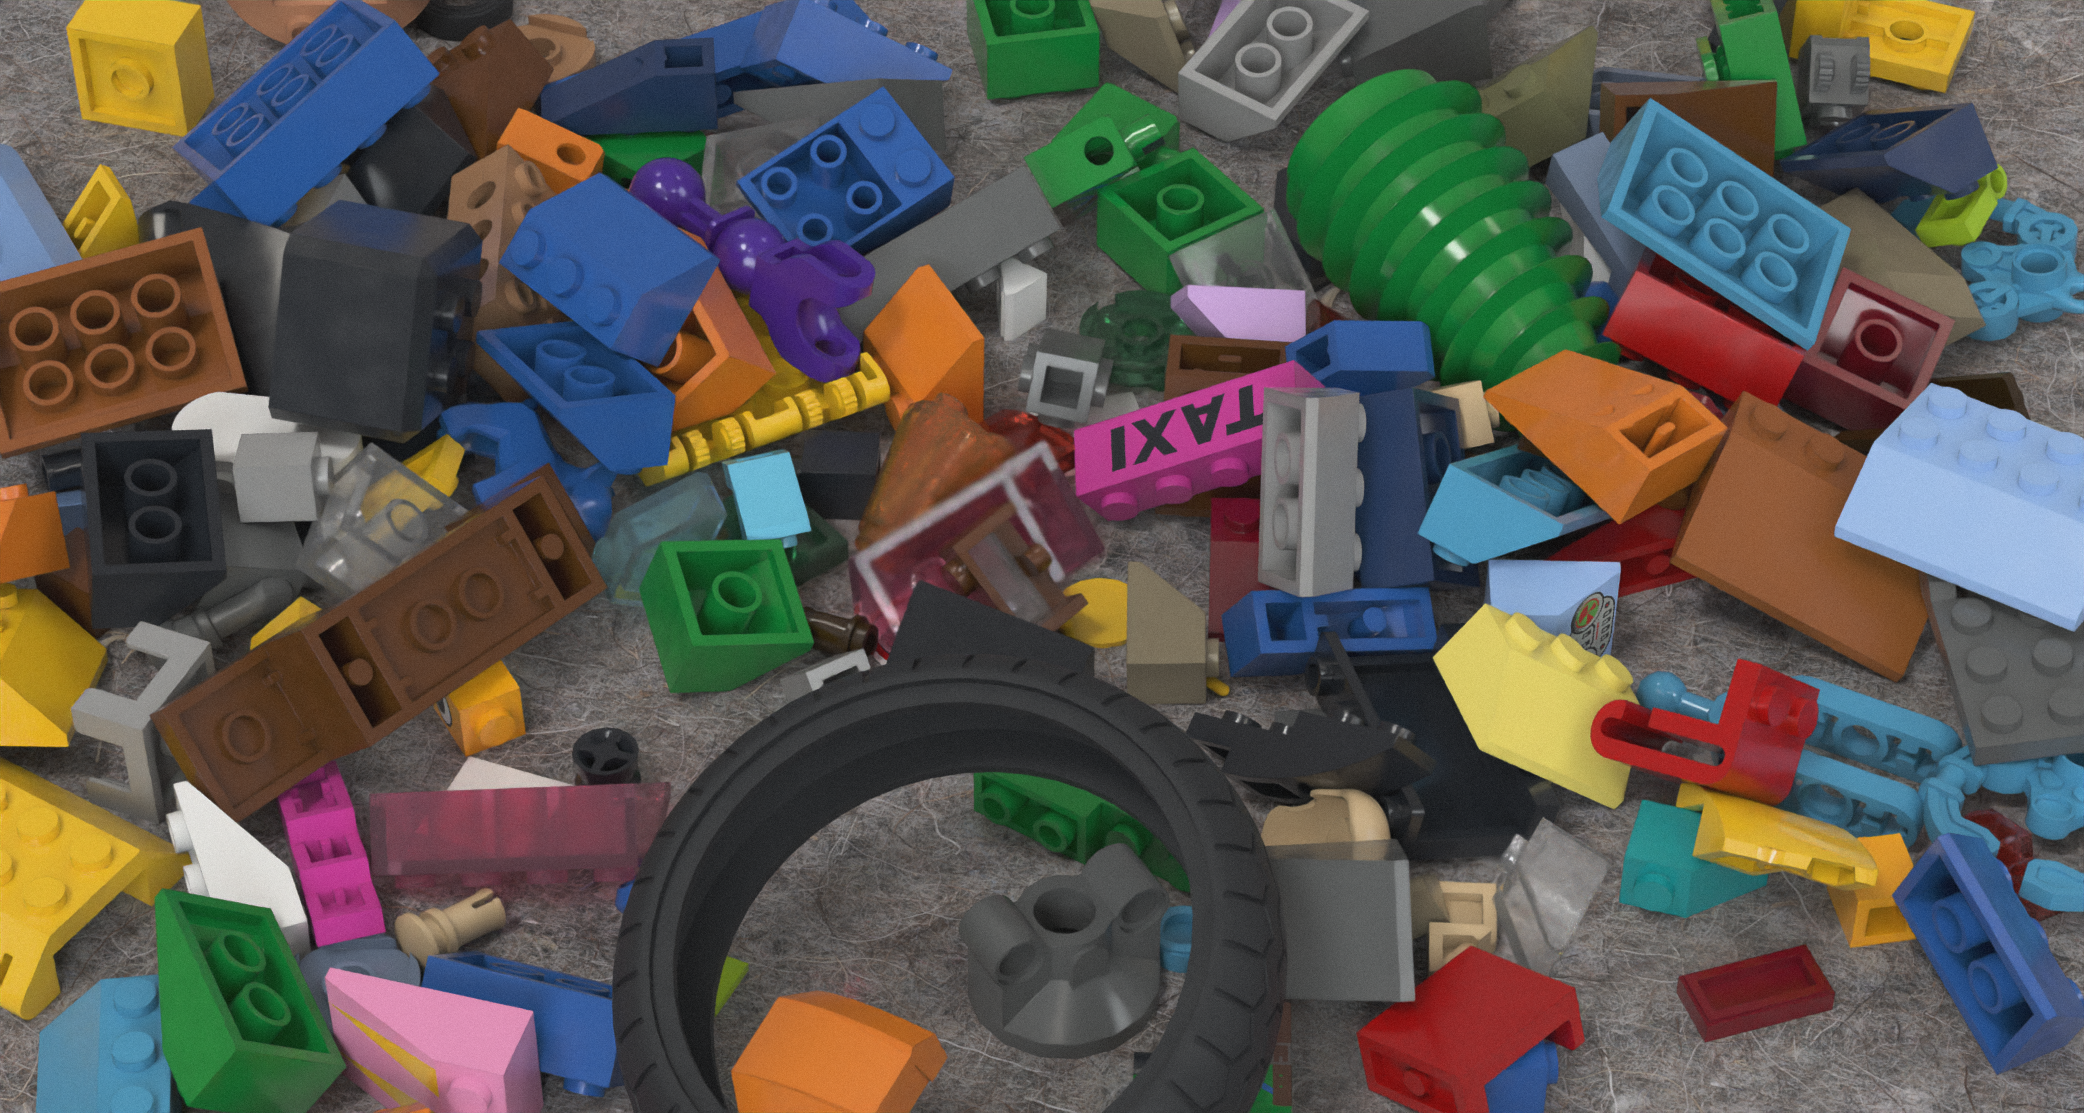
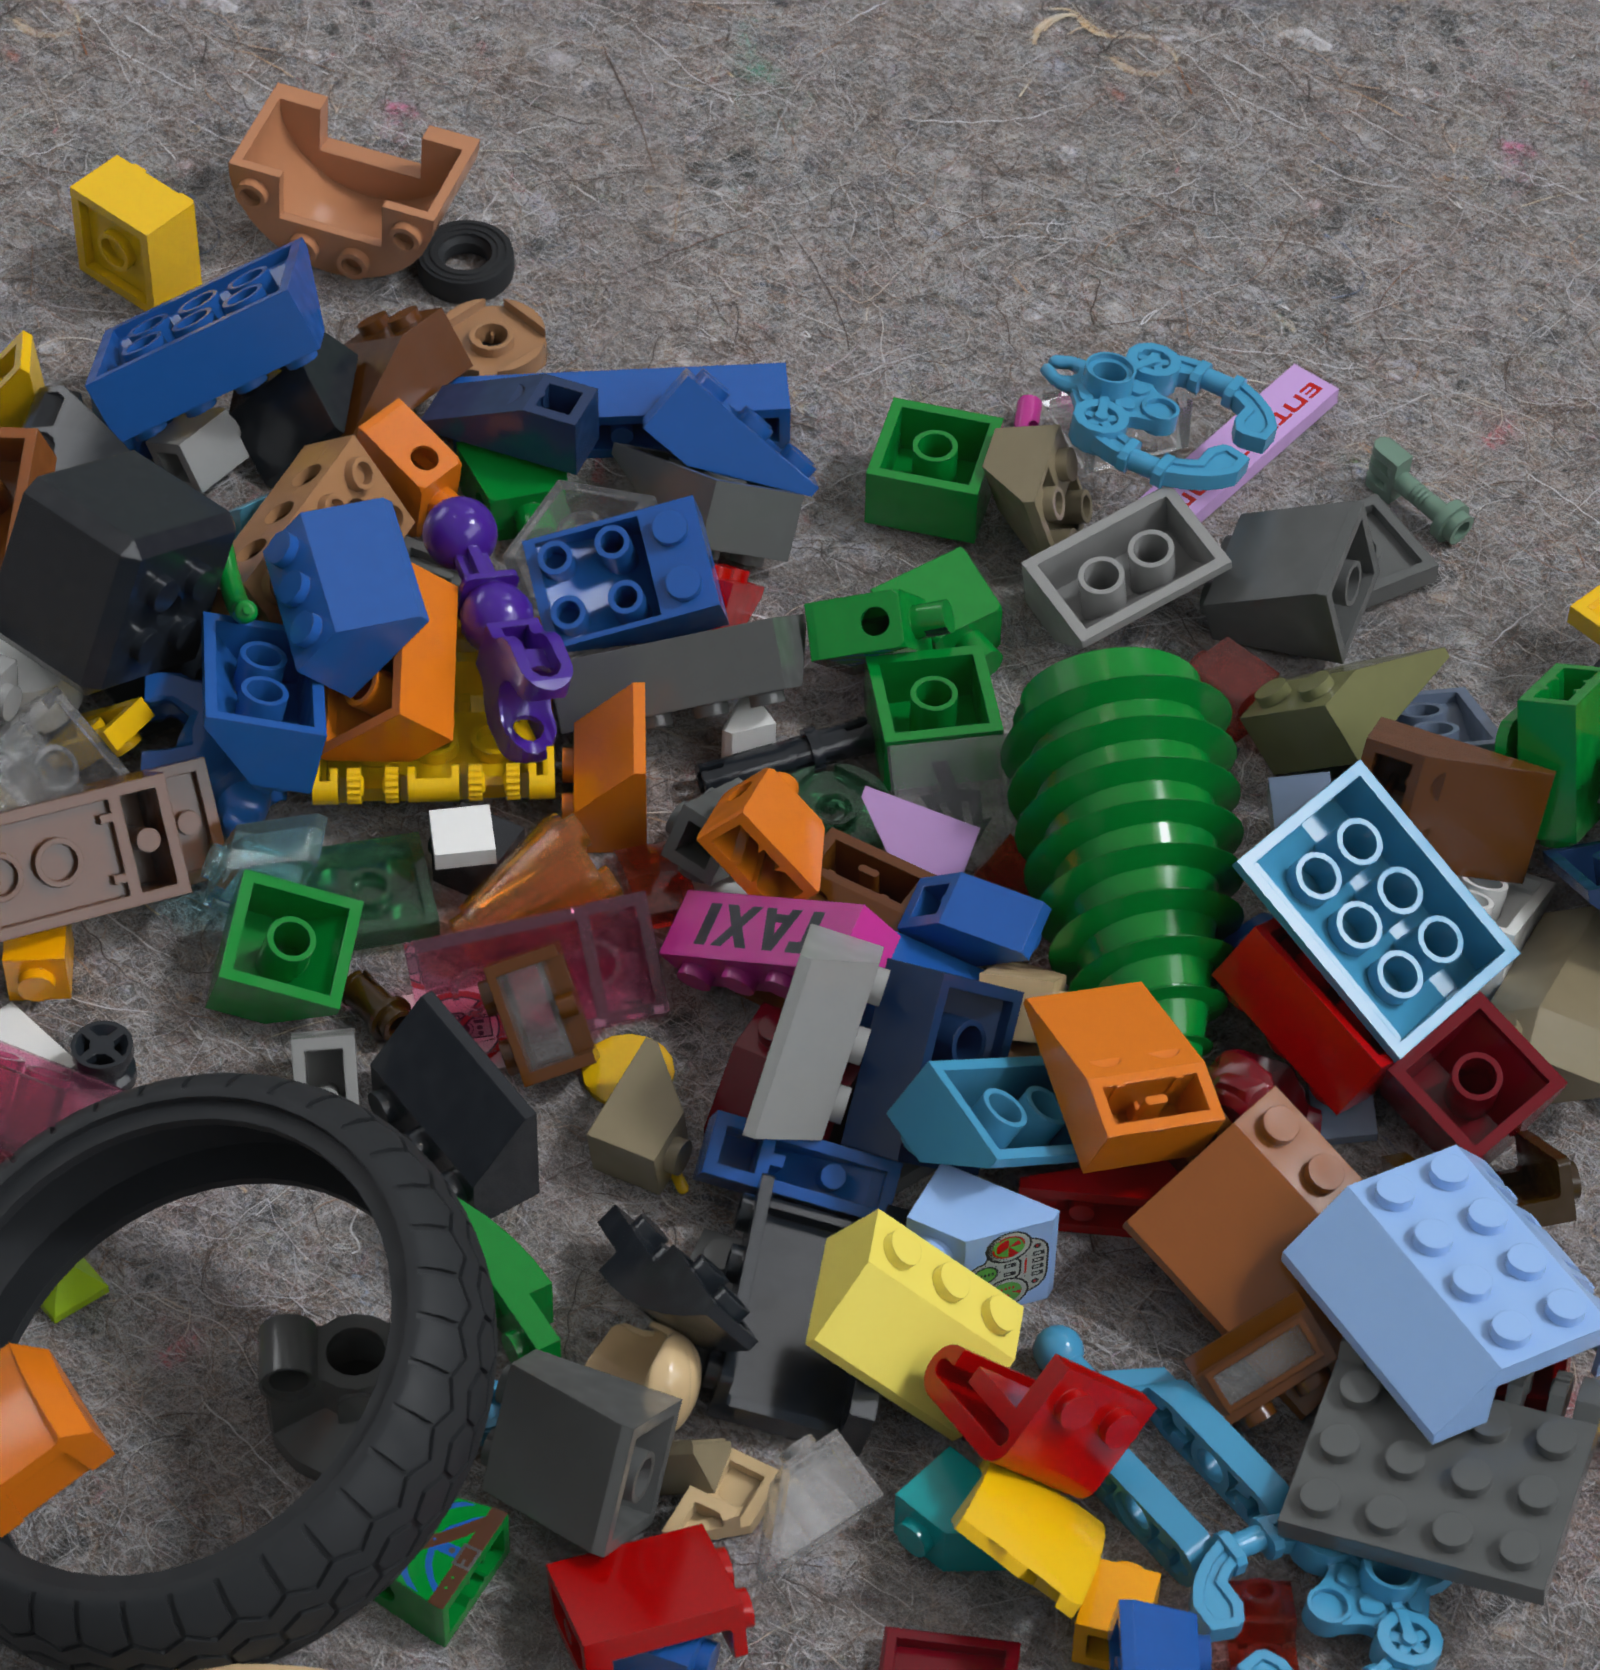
camera: 25 degrees right, 5 degrees up
medium azure slope [722,449,811,549] -> none
none -> green piece [219,544,258,624]
none -> white tile [429,804,497,870]
none -> black pin [695,716,876,794]
none -> orange torso [696,768,825,900]
none -> reddish brown window [1183,1290,1338,1432]

